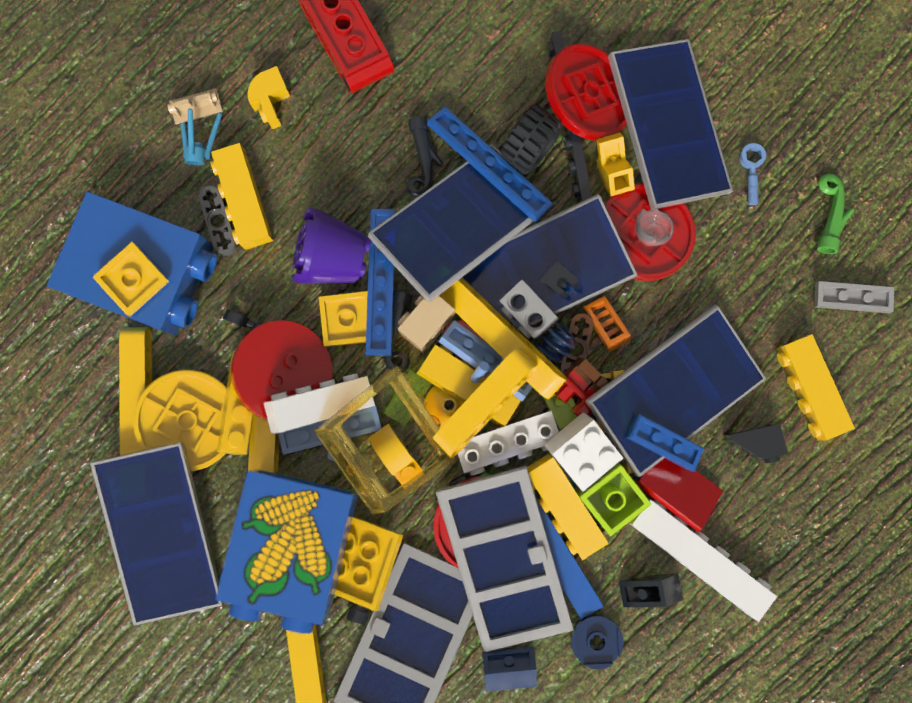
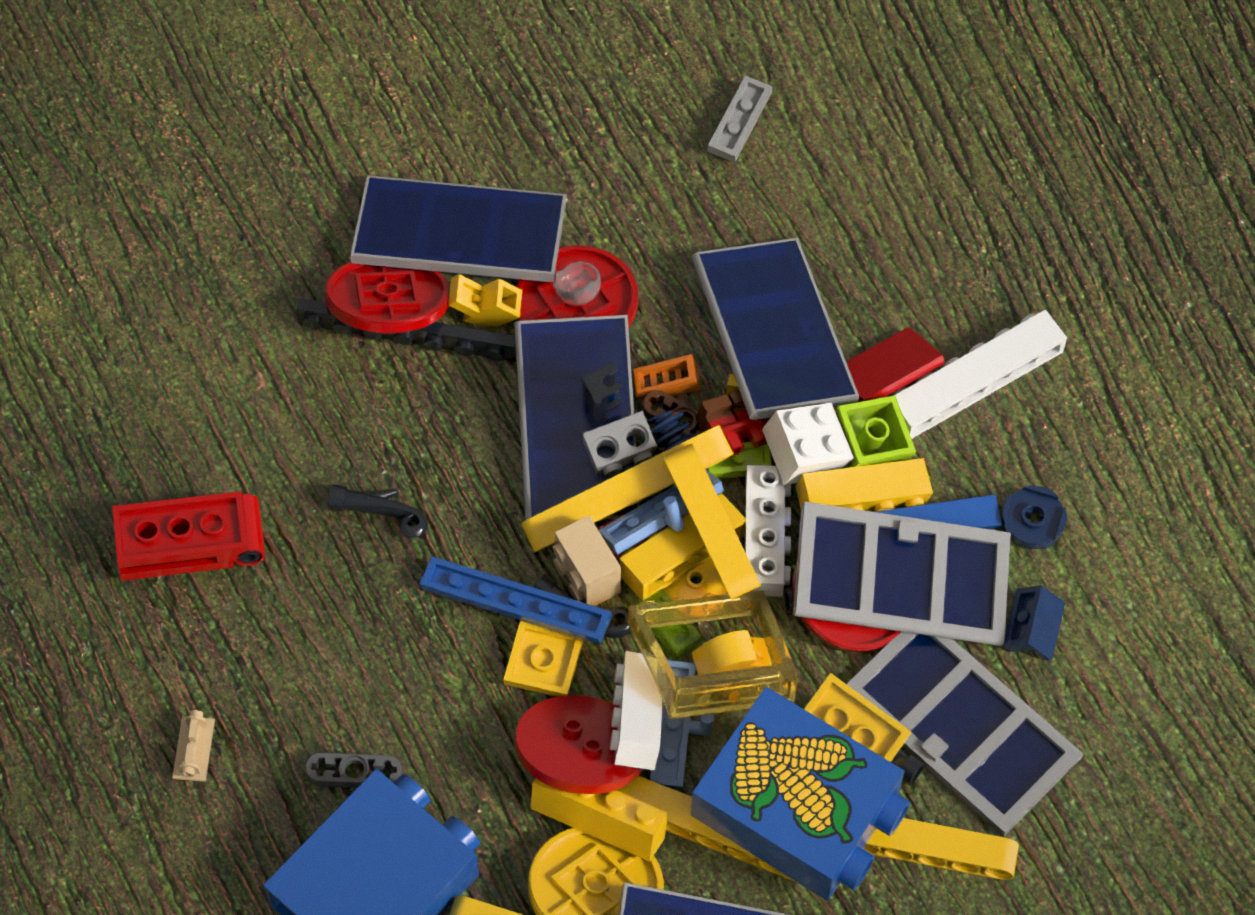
camera: 75 degrees left, 20 degrees down
yellow plate [93,242,170,317] -> none
dark azure plant [180,108,222,165] -> none
yellow brick [210,143,274,250] -> none
black piece [222,309,262,329] -> none
yellow brick [248,66,290,129] -> none
dark purple cone [291,207,371,284] -> none
clear blue door [368,144,534,302] -> none
blue tile [427,106,553,222] -> none
black tyre [501,105,563,175] -> none
black slope [619,574,684,607] -> none
blue tile [626,414,704,472] -> none
black slope [723,424,788,463] -> none
medium blue piece [739,143,766,205] -> none
yellow brick [776,334,855,441] -> none
bright green plant [817,173,854,254] -> none

